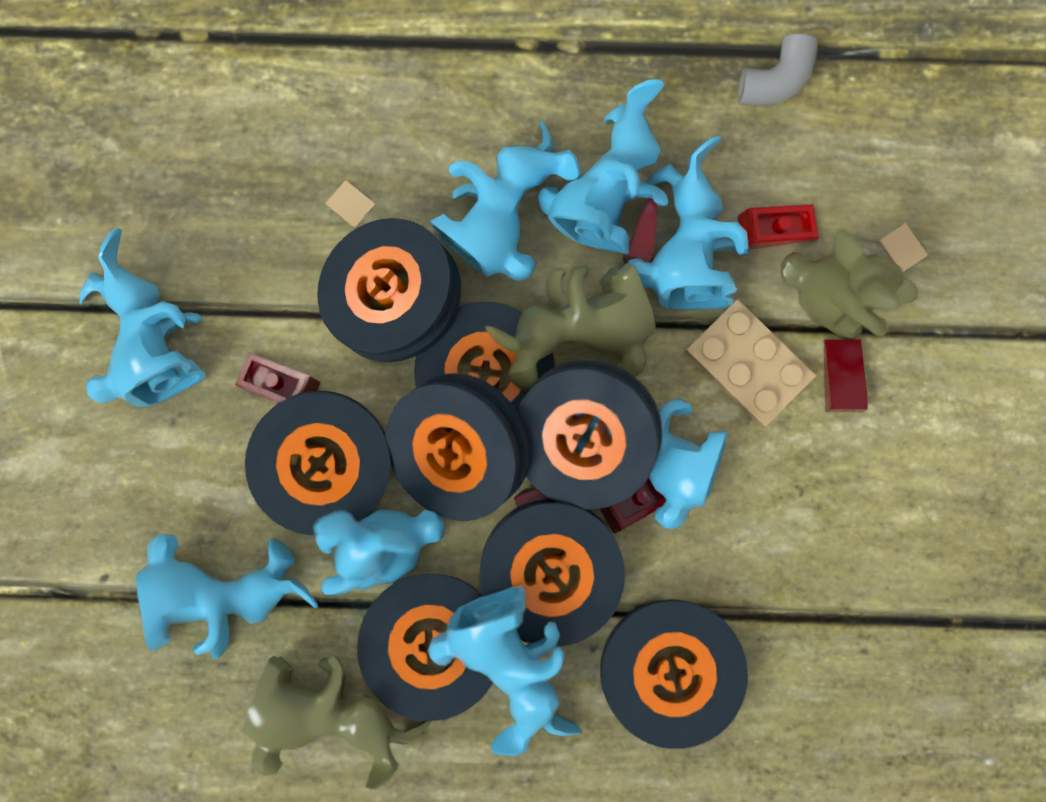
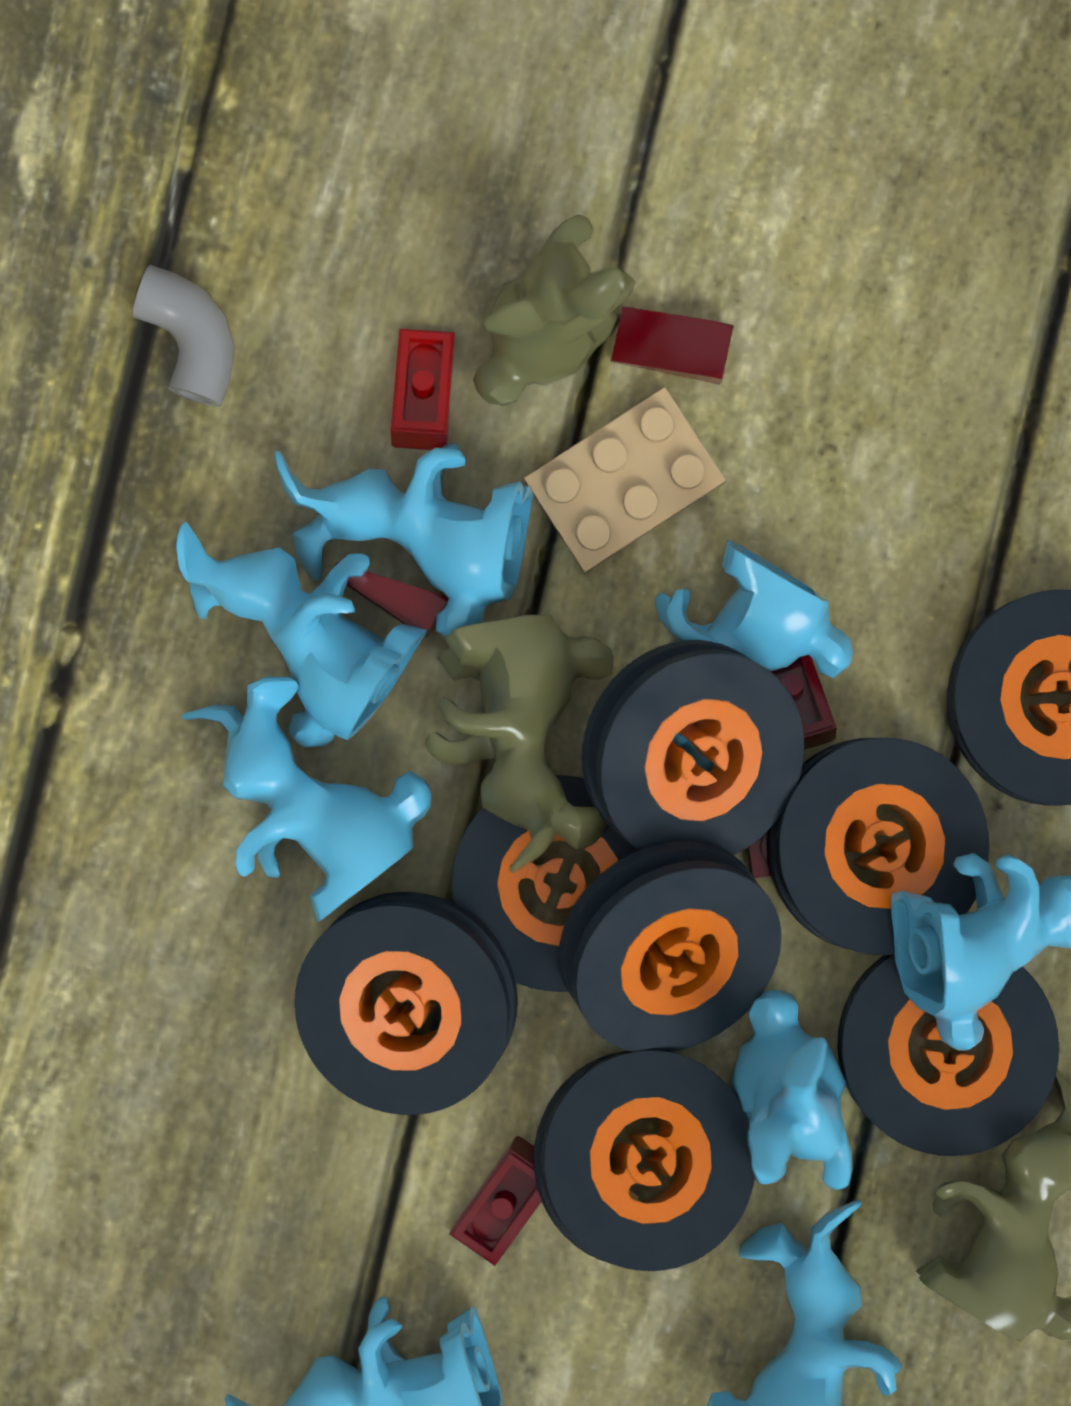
camera: 85 degrees left, 5 degrees up
tan sticker [325,180,375,228] -> none
tan sticker [879,223,928,272] -> none

